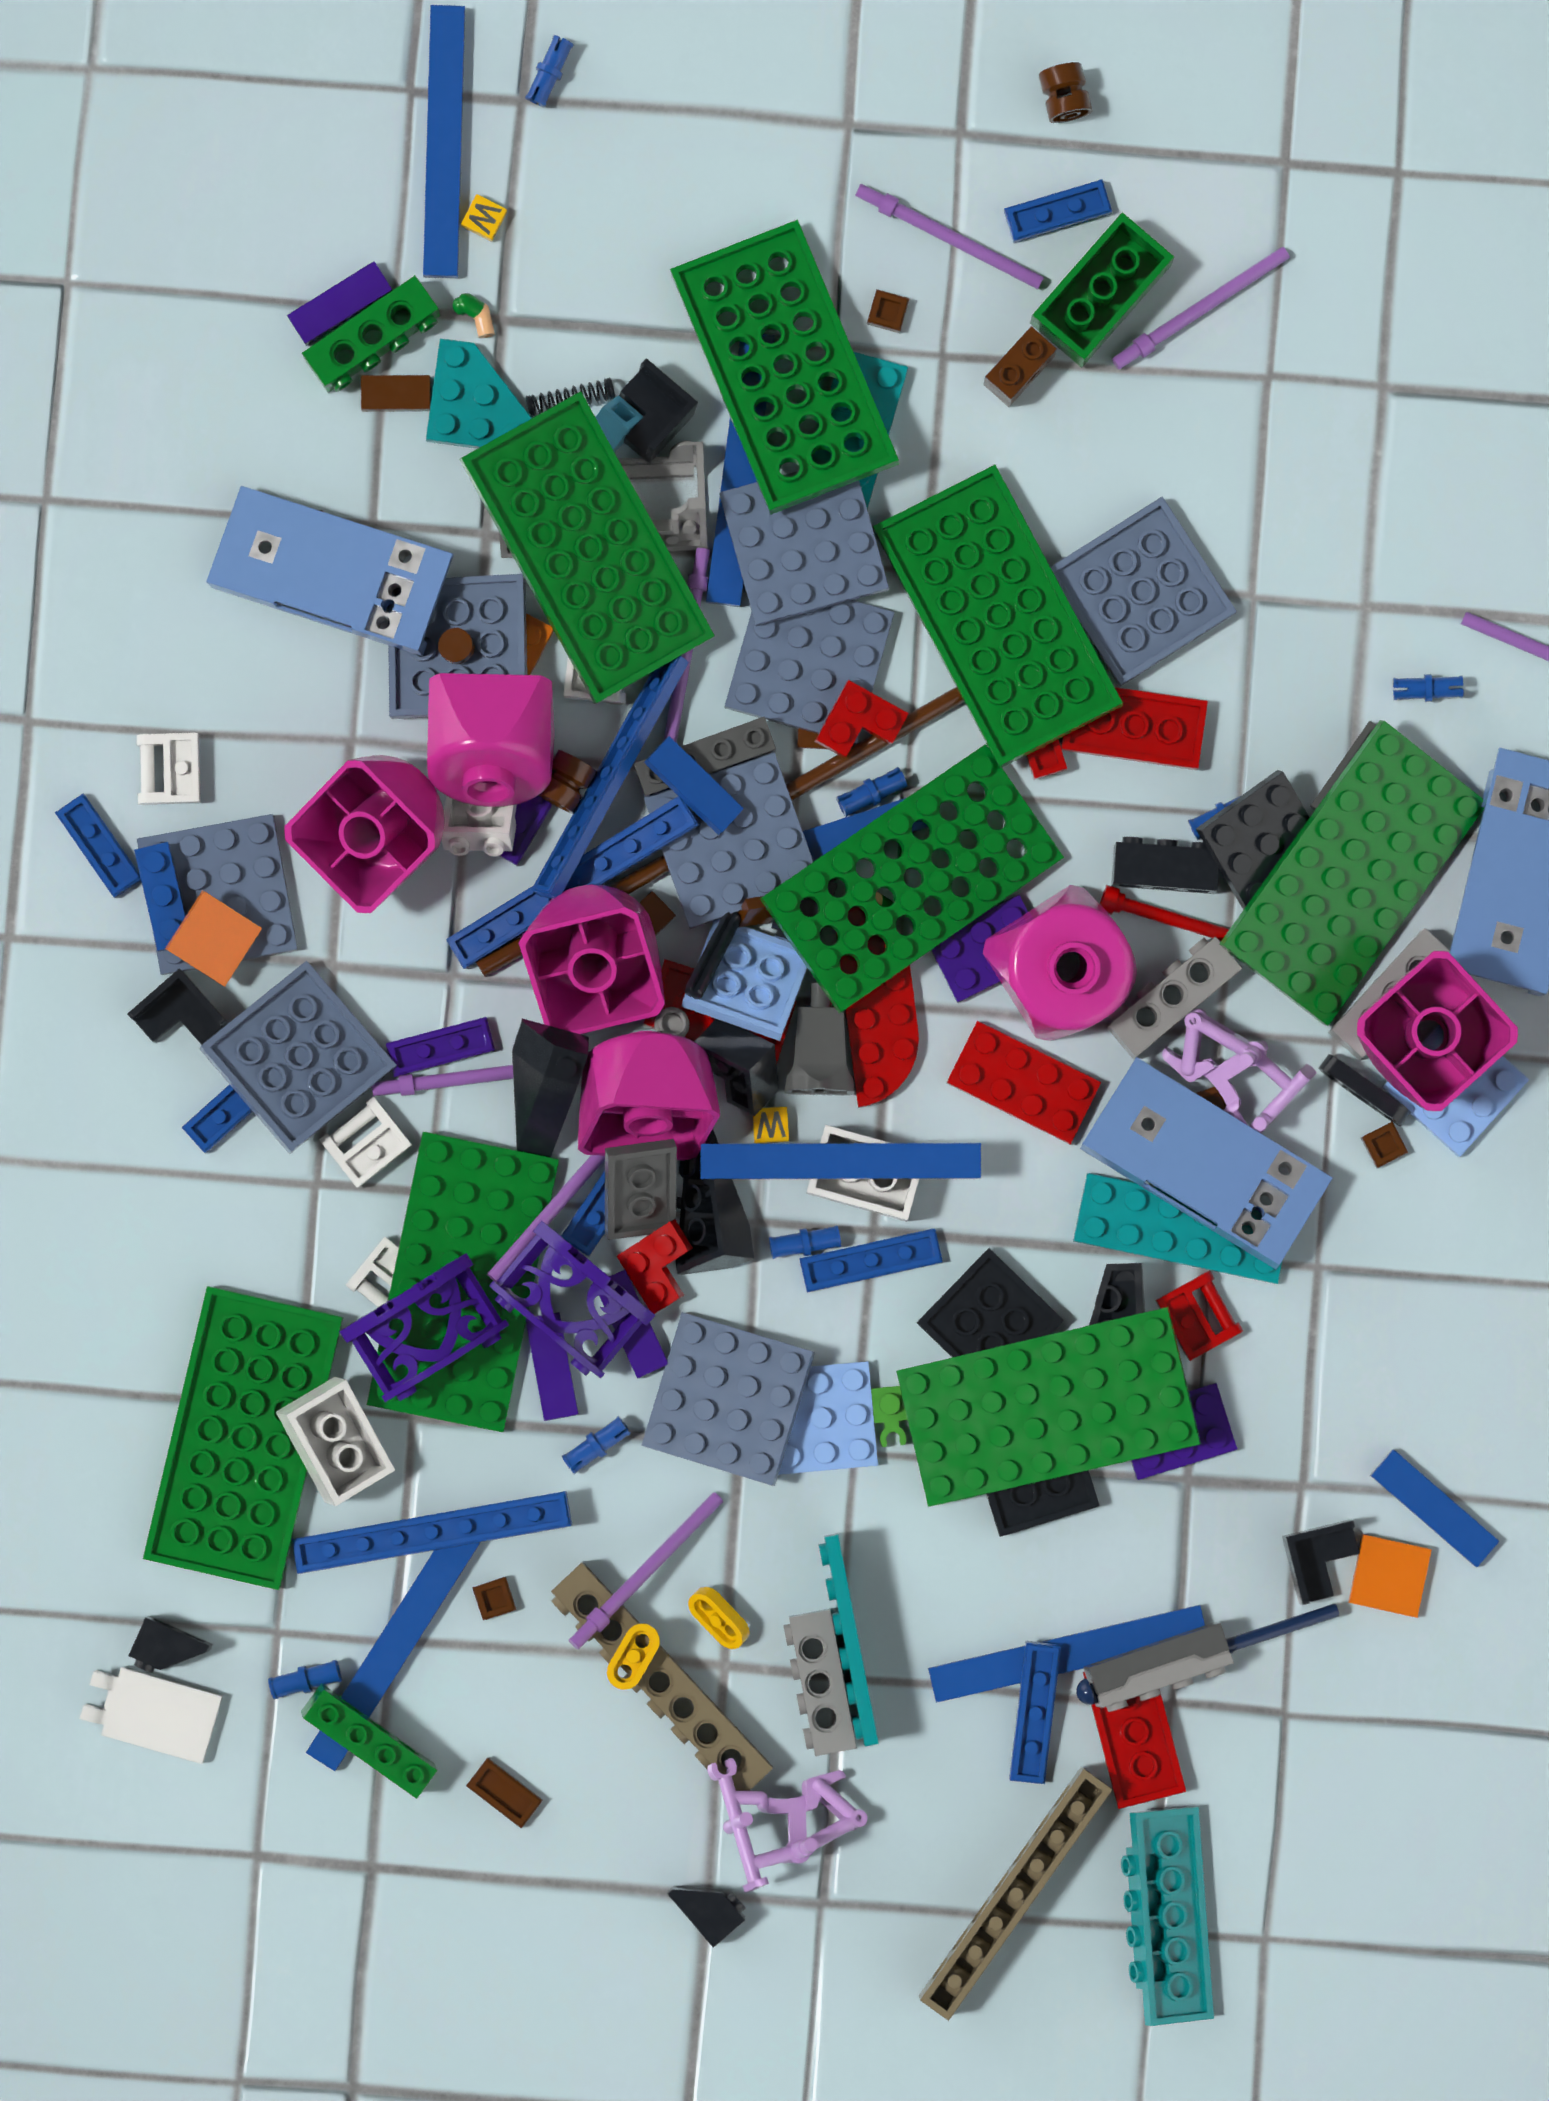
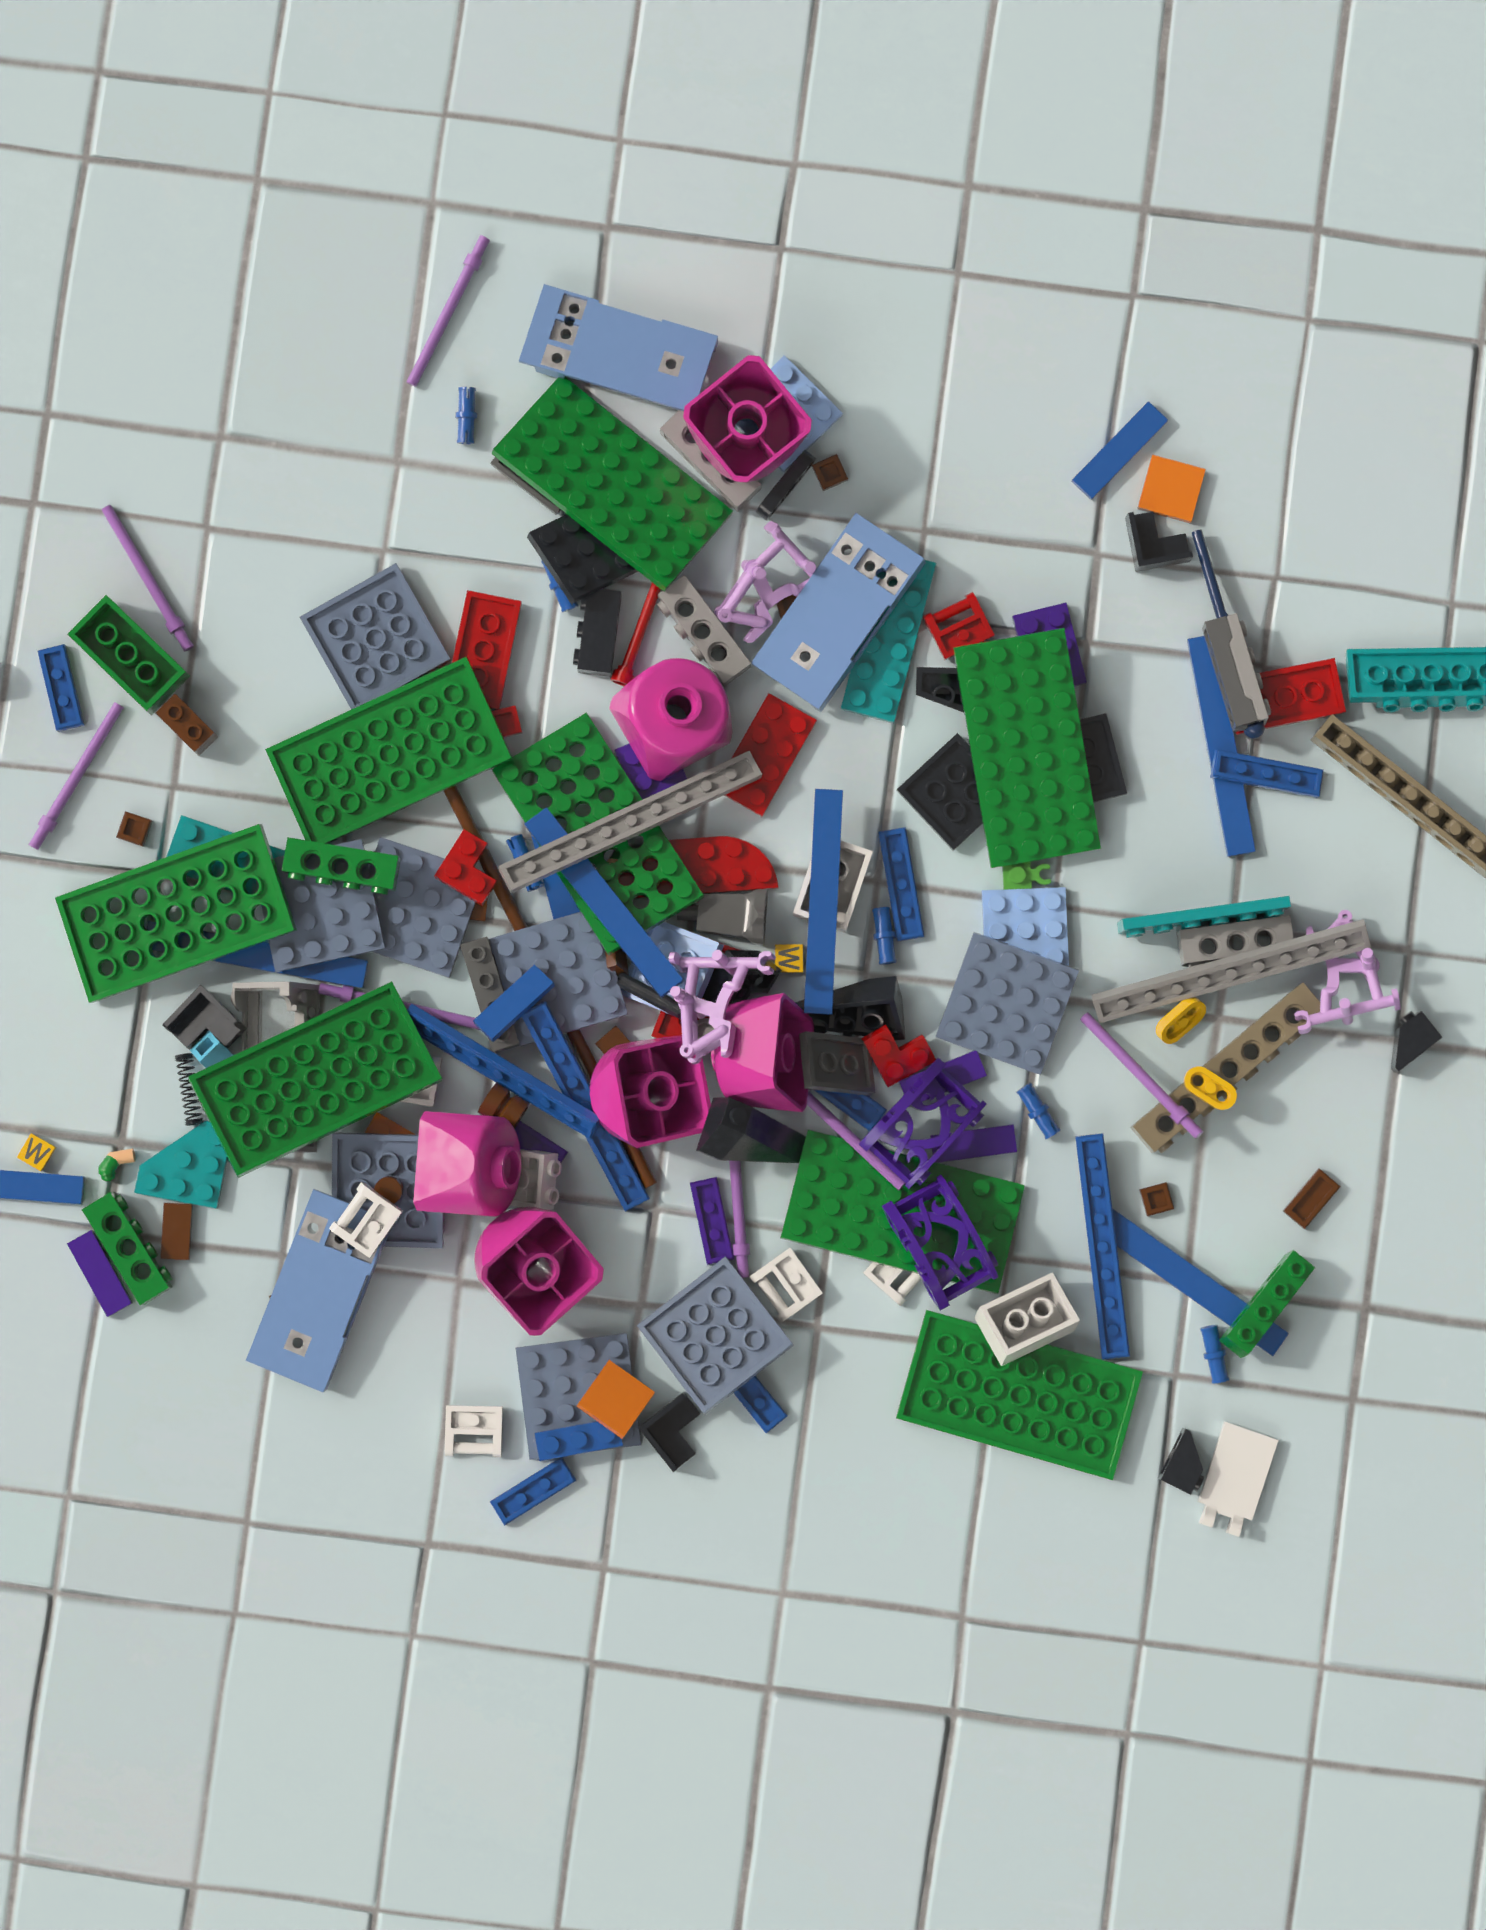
camera: 85 degrees left, 0 degrees up
none -> green brick [282,837,401,895]
none -> white plate [329,1182,403,1258]
none -> light grey plate [498,751,762,894]
none -> blue tile [524,807,684,998]
none -> lavender piece [669,950,776,1064]
none -> light grey plate [1092,919,1371,1023]

